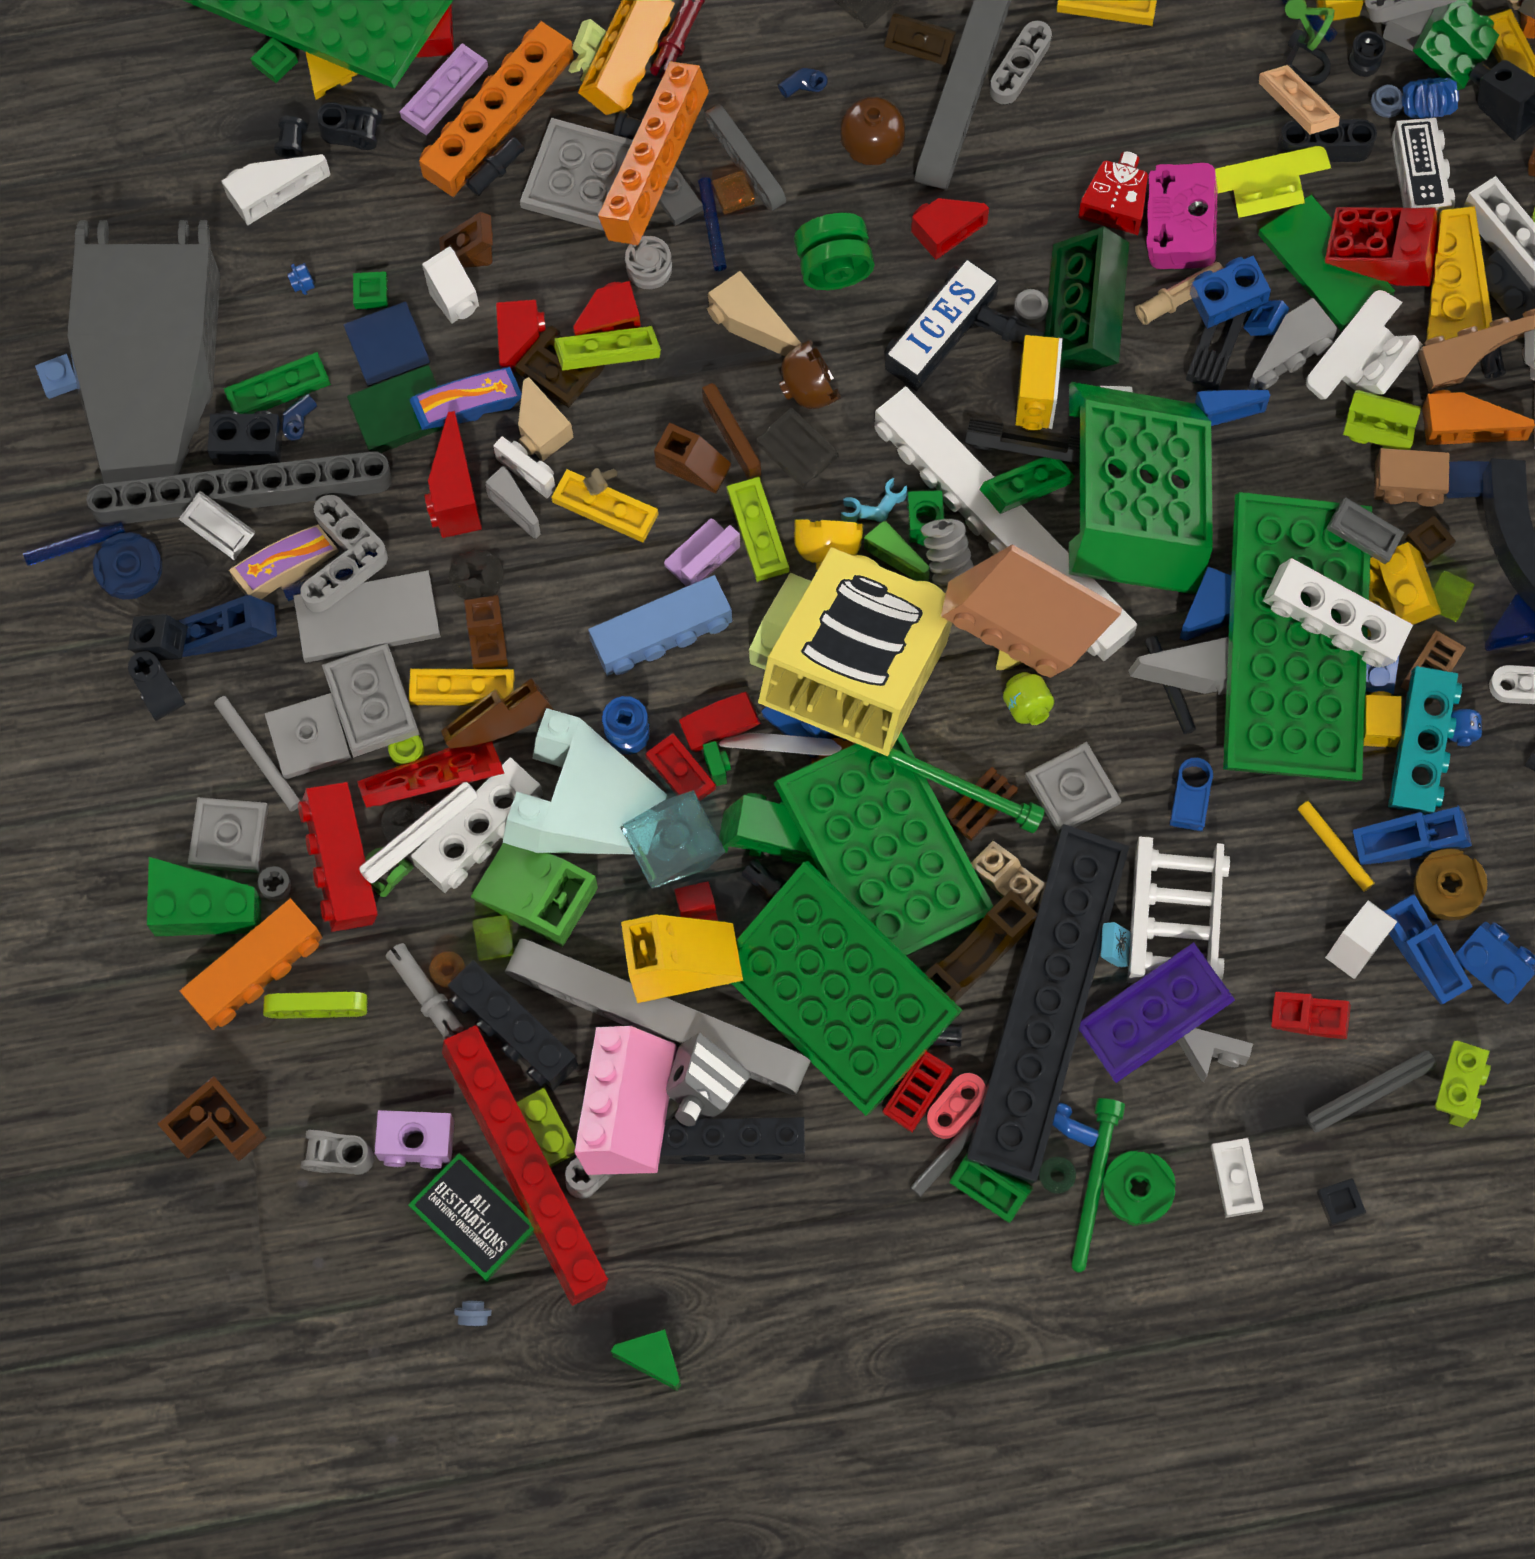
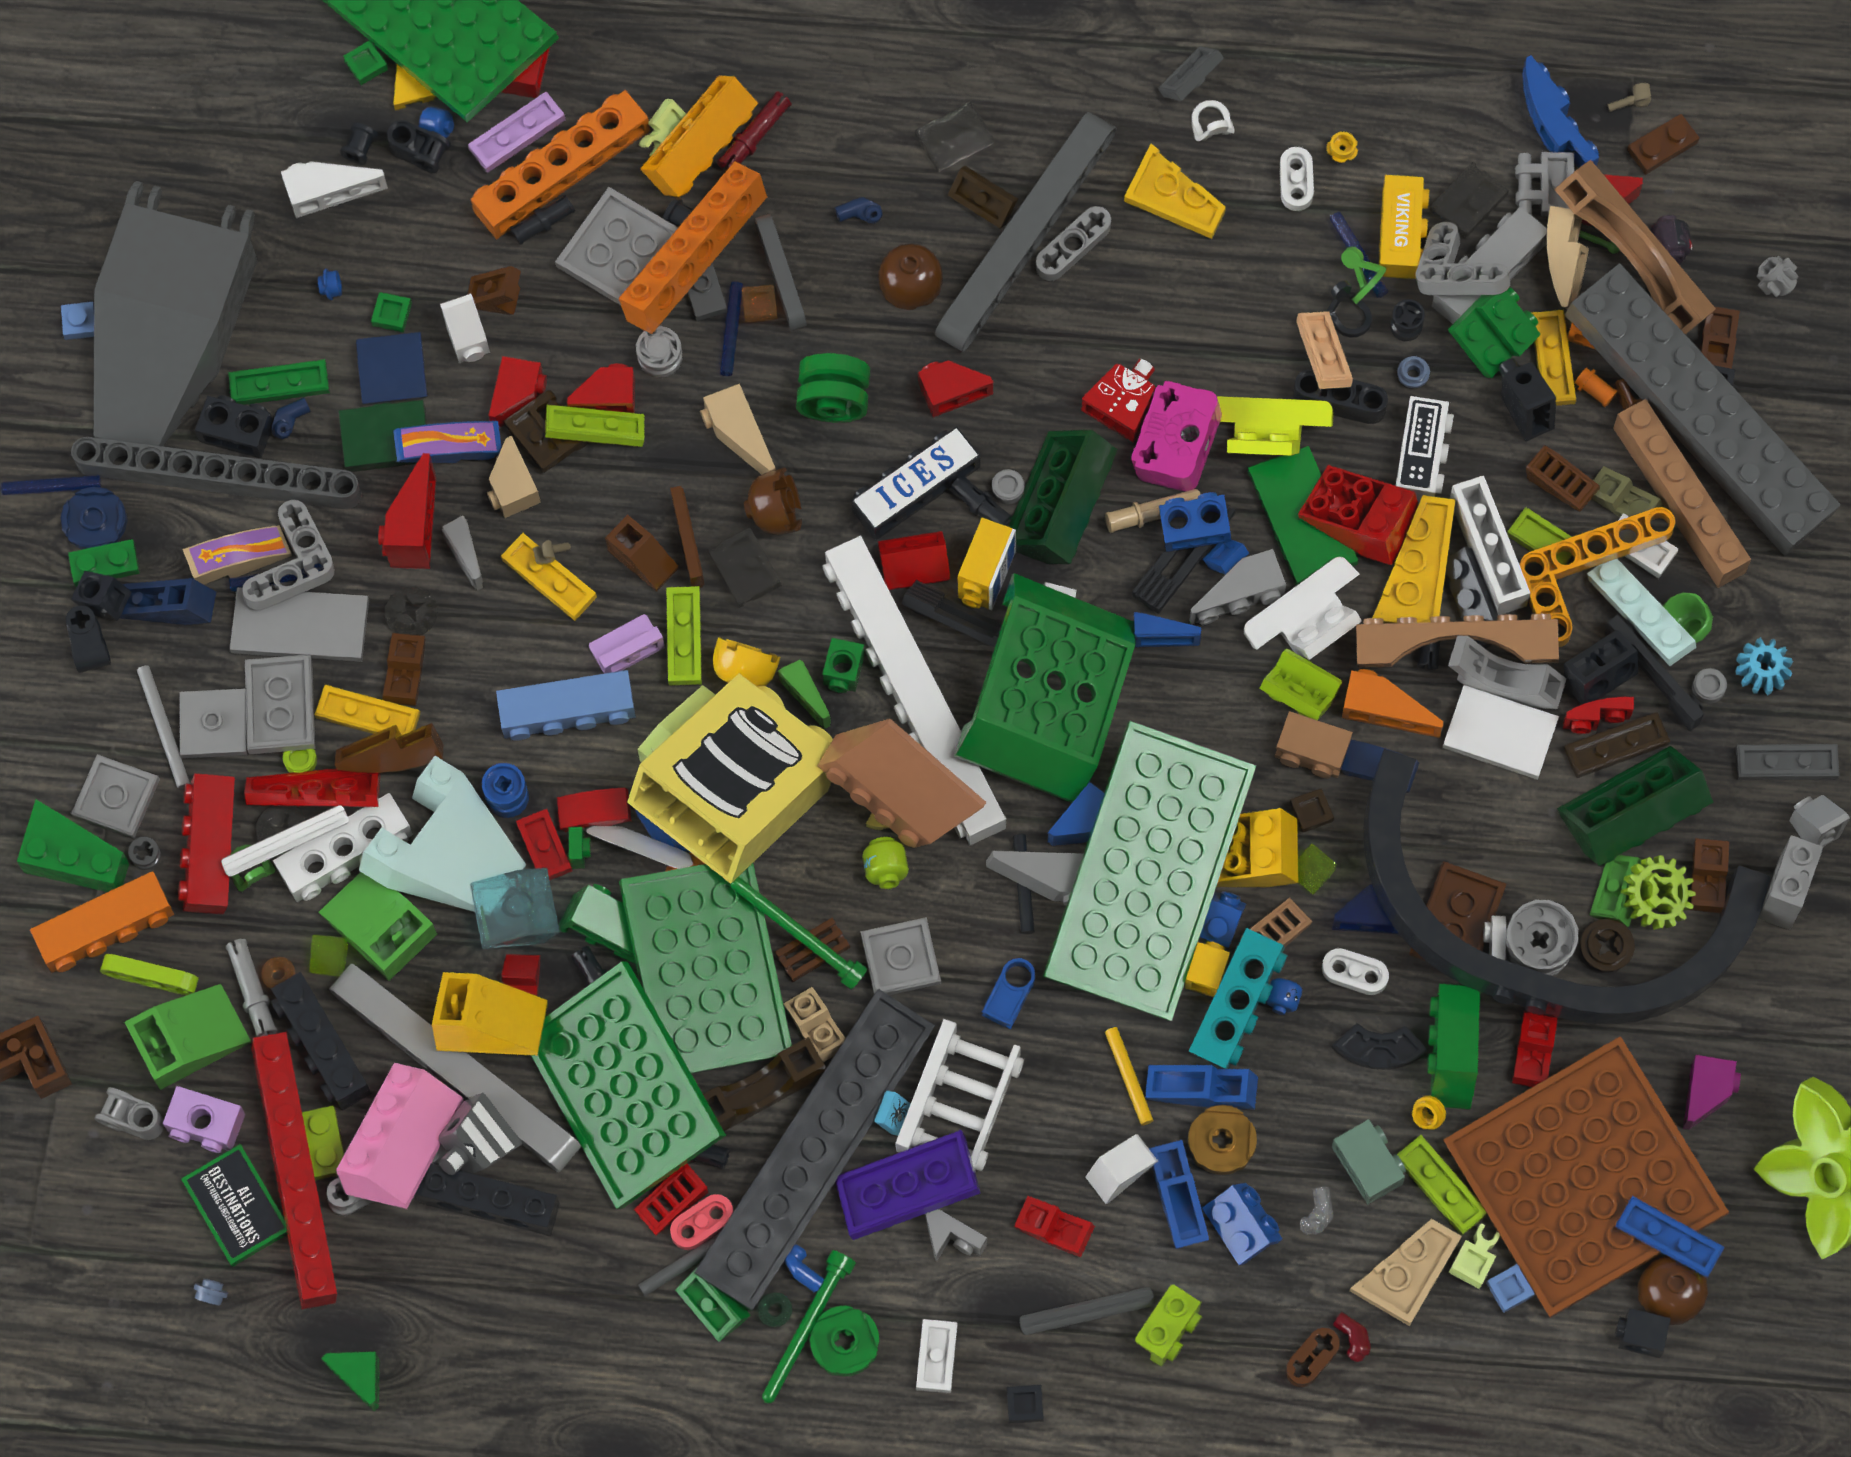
camera: 15 degrees right, 0 degrees up
light grey tile [179,491,255,560] -> none
white plate [493,436,556,498] -> none
medium azure arm [841,478,907,522] -> none
light grey piece [921,519,974,593] -> none
green tile [979,457,1075,514] -> none
white brick [1263,558,1413,667] -> none
dark grey tile [1326,497,1404,564] -> none
blue gear [1402,77,1459,119] -> none
none -> green plate [68,539,140,587]
none -> bright green slope [124,984,251,1090]
none -> blue piece [419,106,454,138]
none -> red panel [878,531,950,590]

